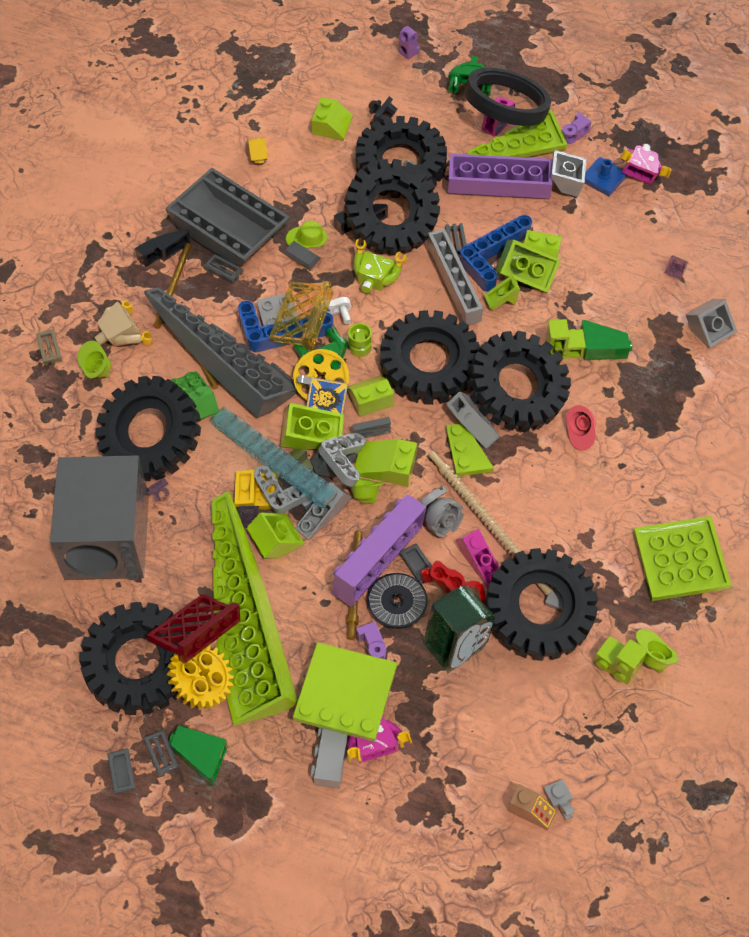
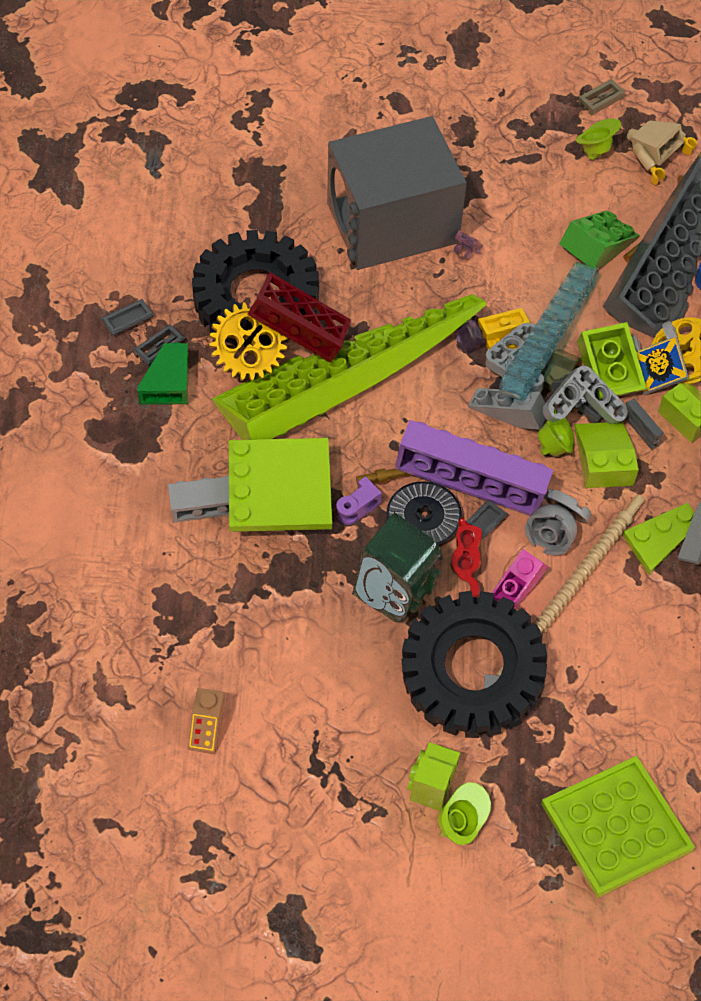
camera: 70 degrees right, 0 degrees up
black tyre [95,376,201,481] -> none
lime slope [247,513,305,559] -> none
dark pink torso [346,717,412,763] -> none
light grey plate [543,779,574,820] -> none

